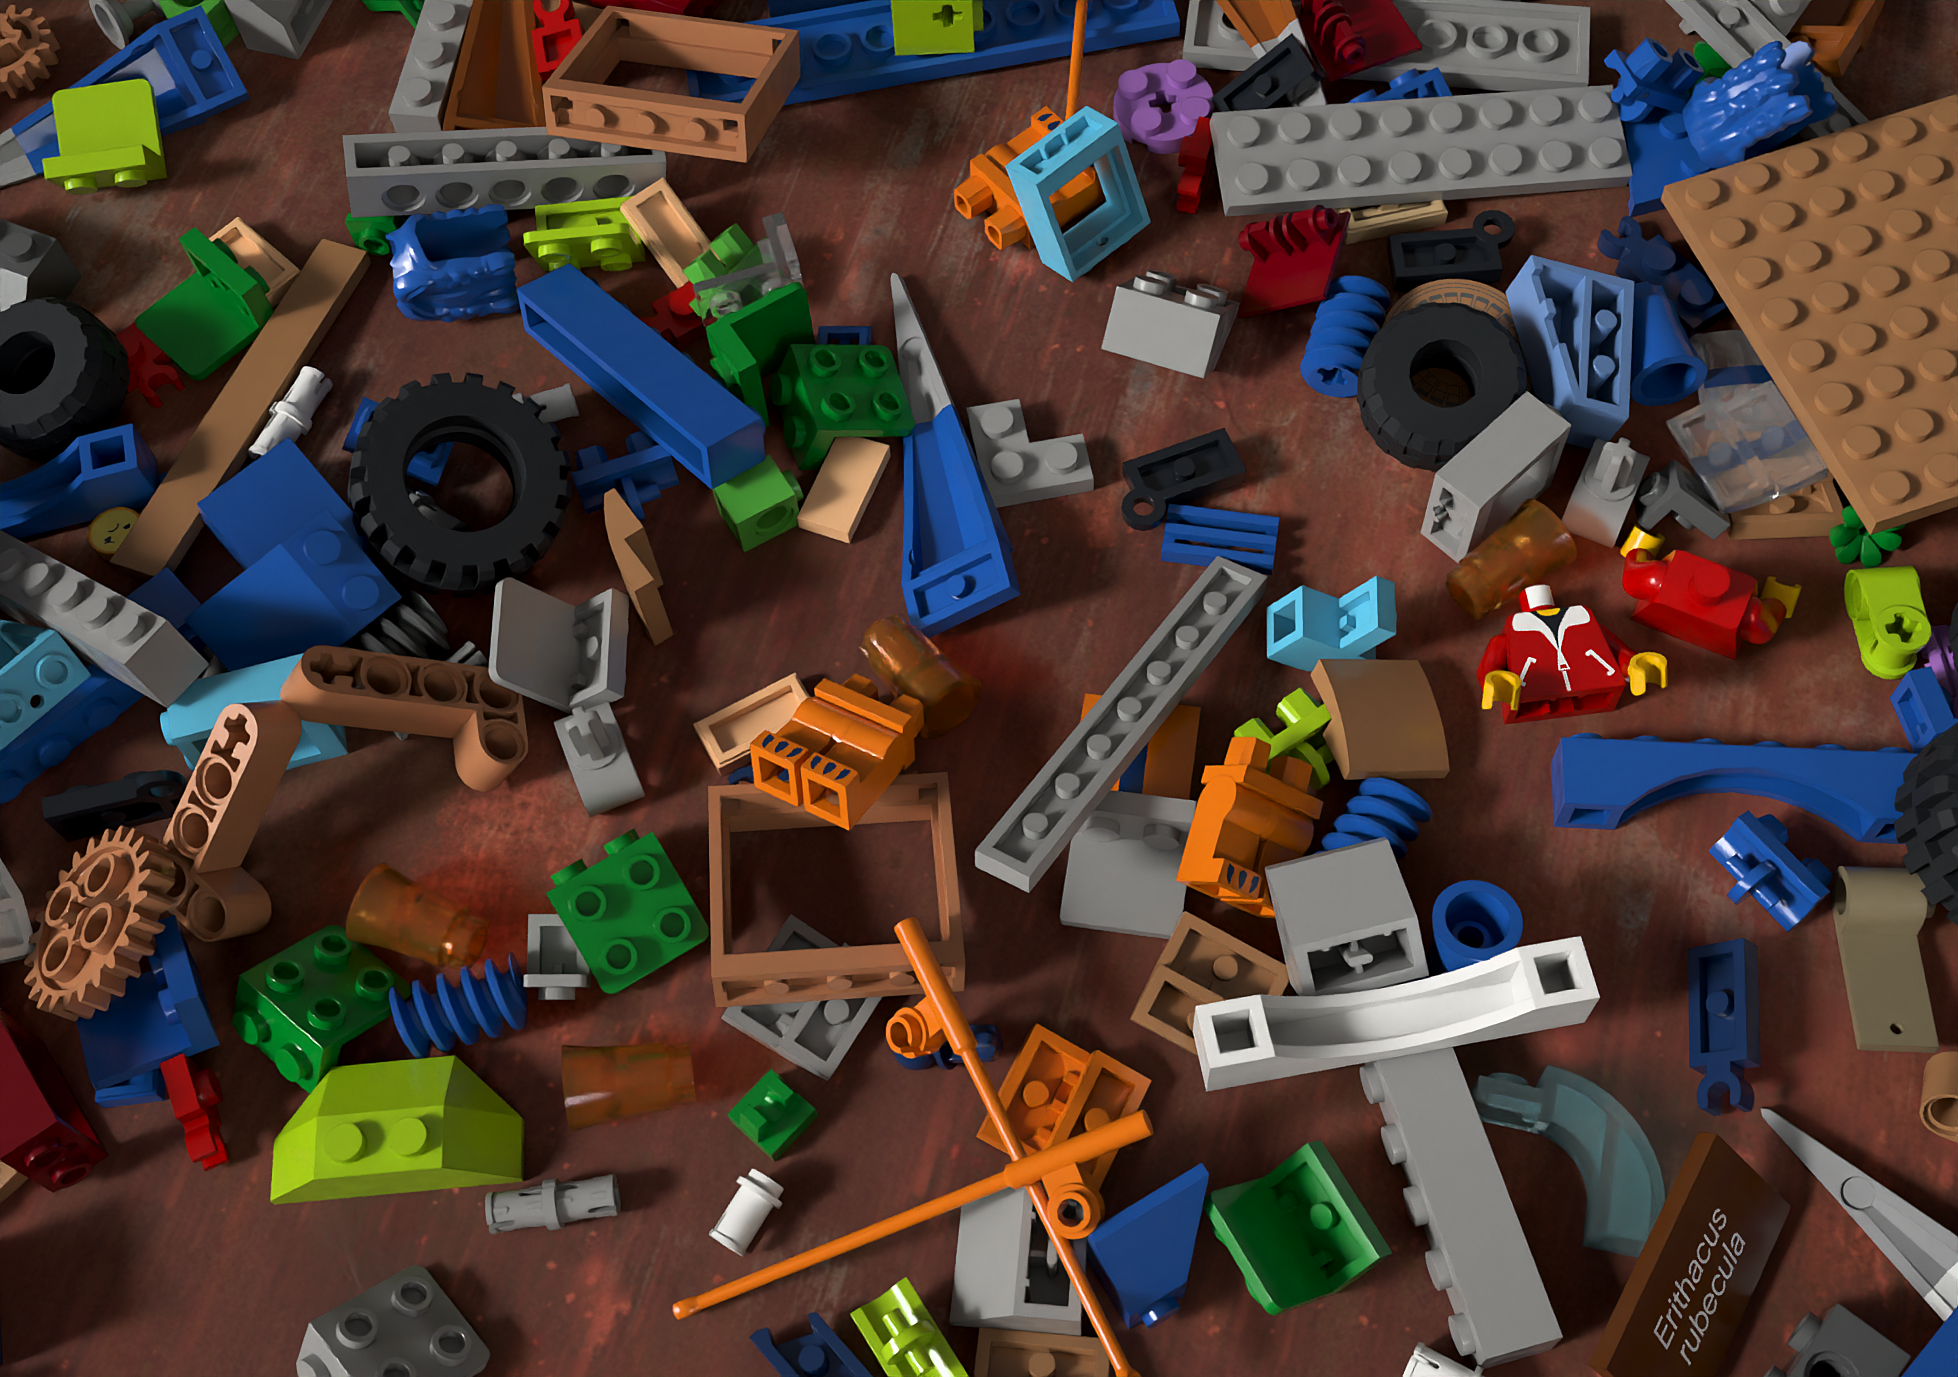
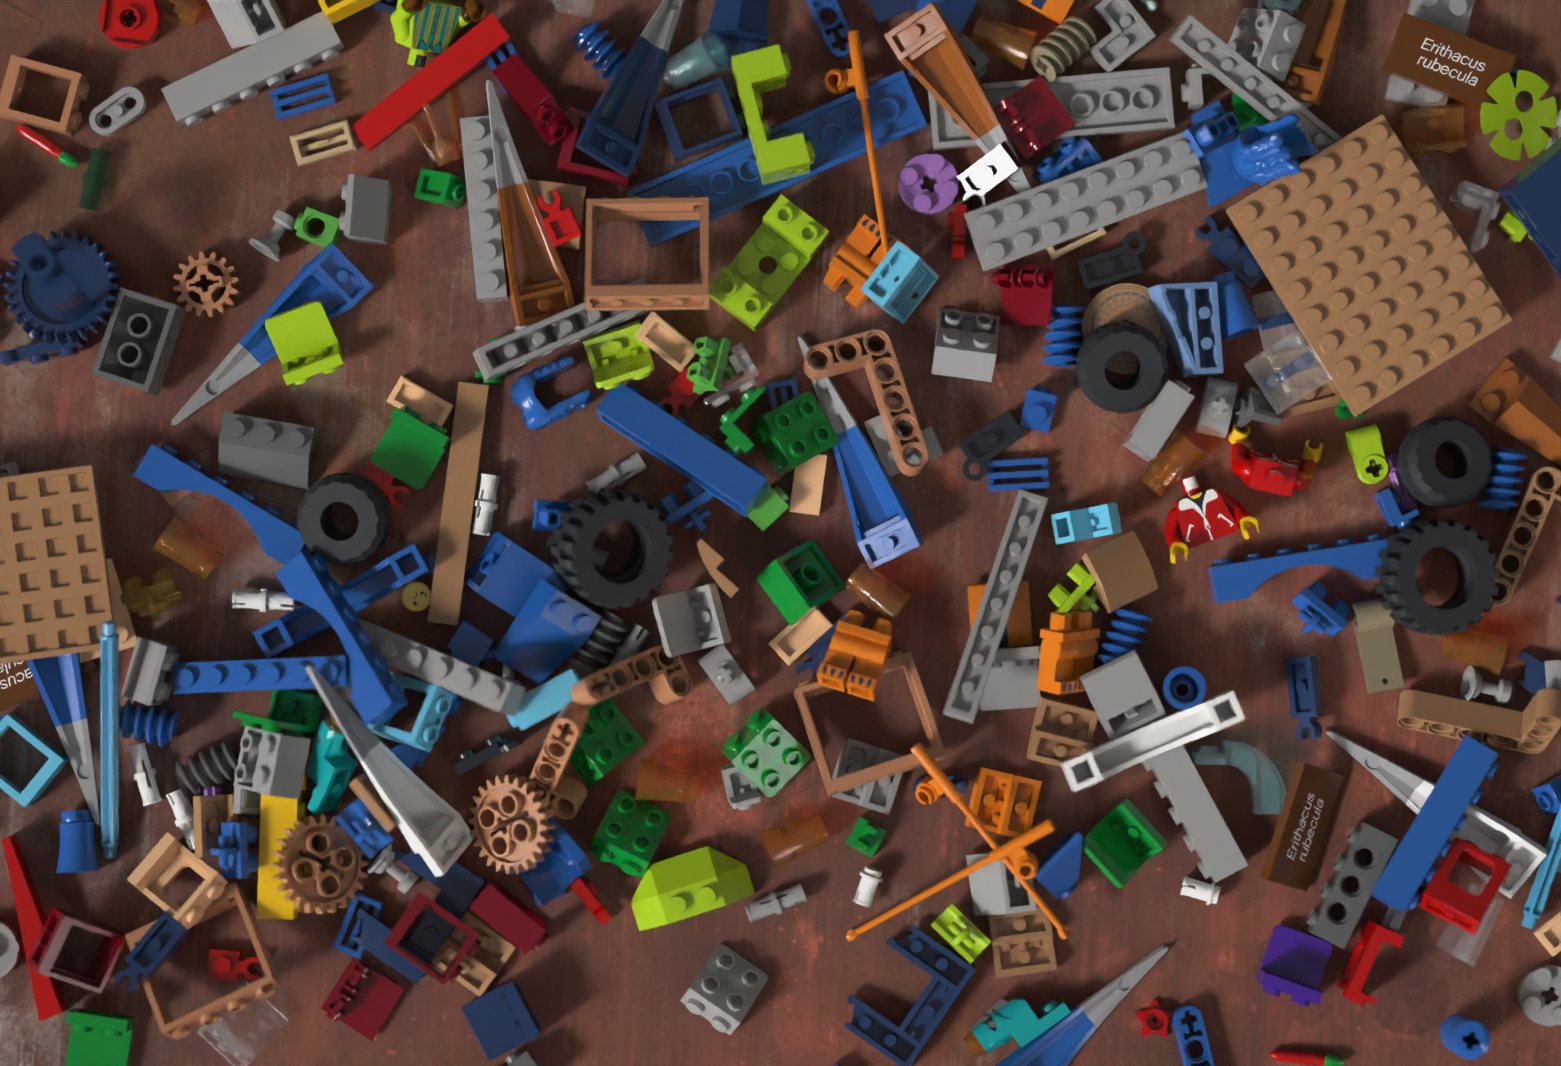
camera: 20 degrees left, 25 degrees up
blue piece [389,952,528,1059] -> none
none -> green bracket [570,698,644,786]
none -> lime plate [710,194,829,332]
none -> green slope [755,539,847,626]
none -> nougat beam [803,329,928,476]
none -> blue bracket [1019,386,1058,434]
none -> light grey bracket [1181,63,1215,110]

